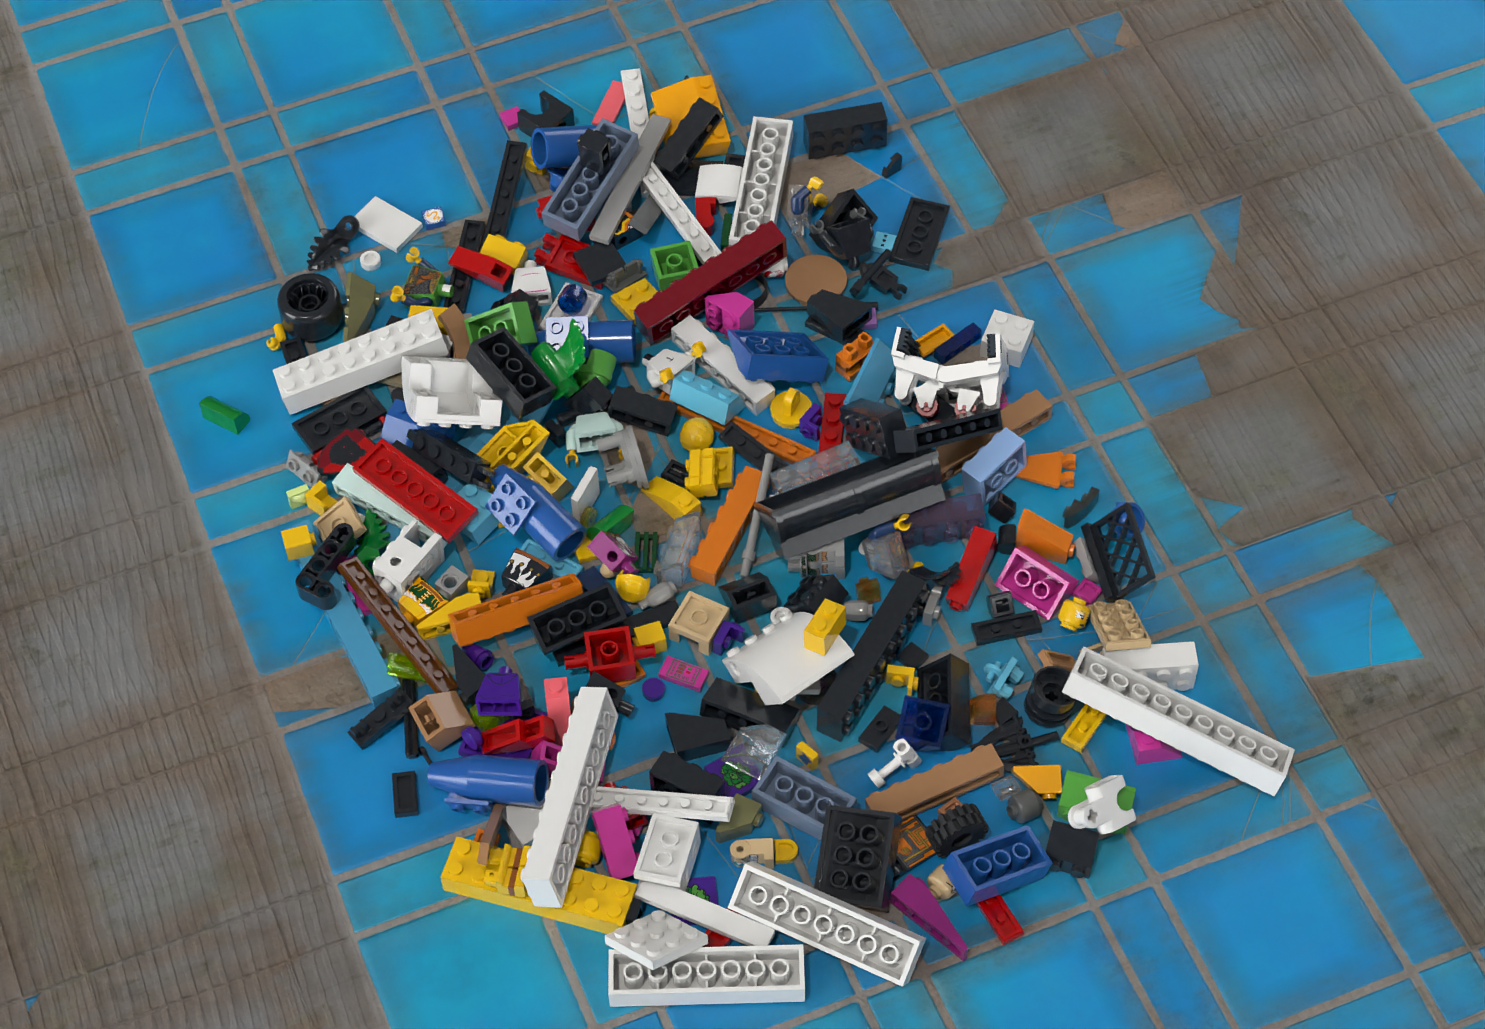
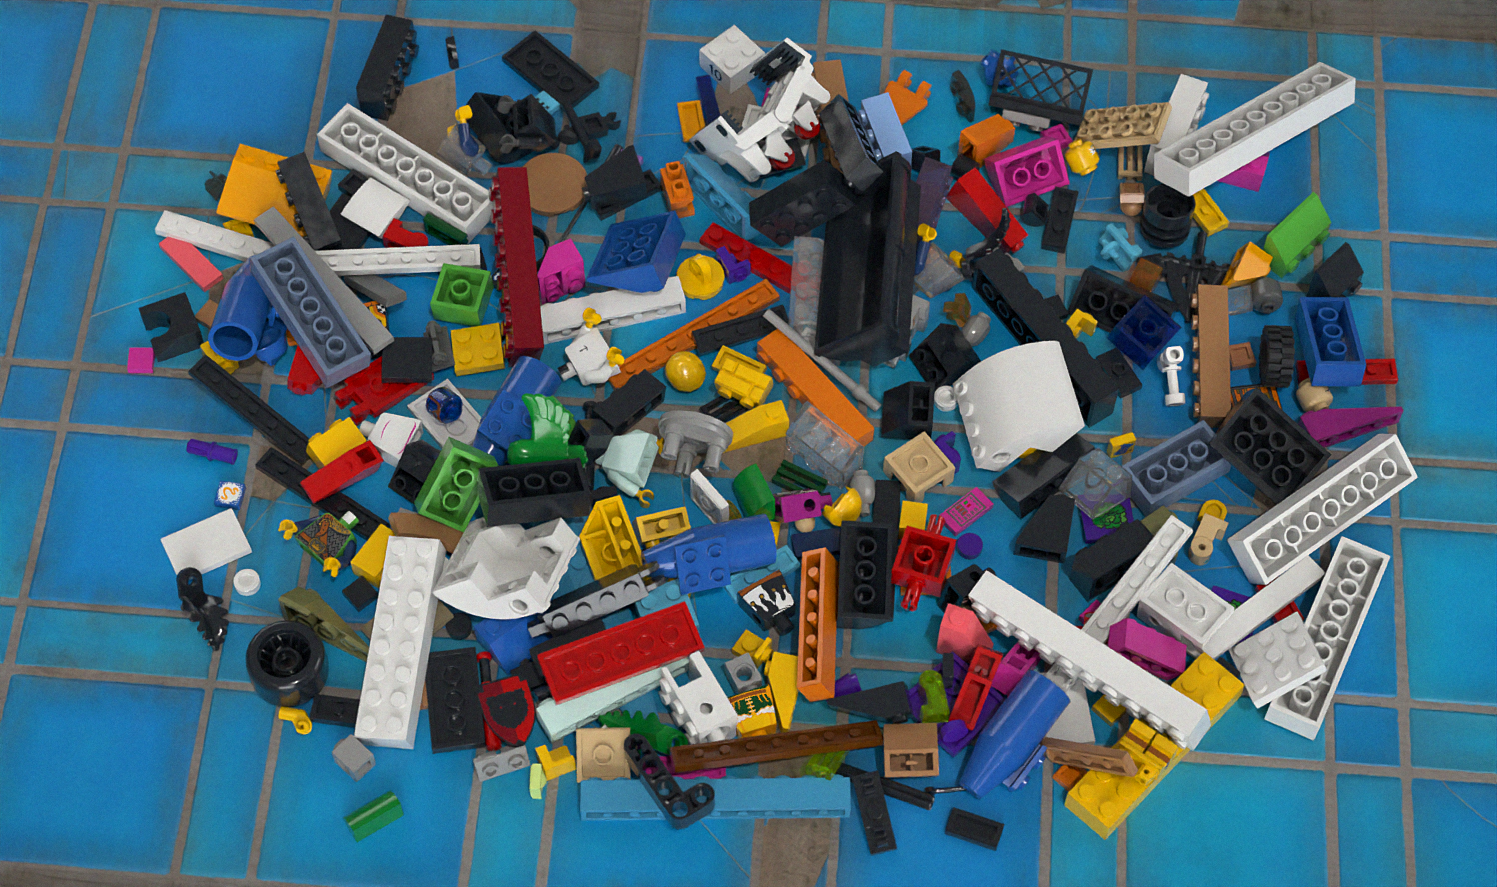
camera: 65 degrees left, 5 degrees up
yellow brick [281,525,317,561] -> none
dark purple torso [475,666,522,716] -> none
black brick [577,128,613,175] -> none
medium azure slope [669,370,746,425] -> none
yellow brick [804,598,846,656] -> none
white piece [1068,775,1136,834] -> none
none -> dark purple axle [186,439,238,465]
none -> light grey brick [332,734,376,782]

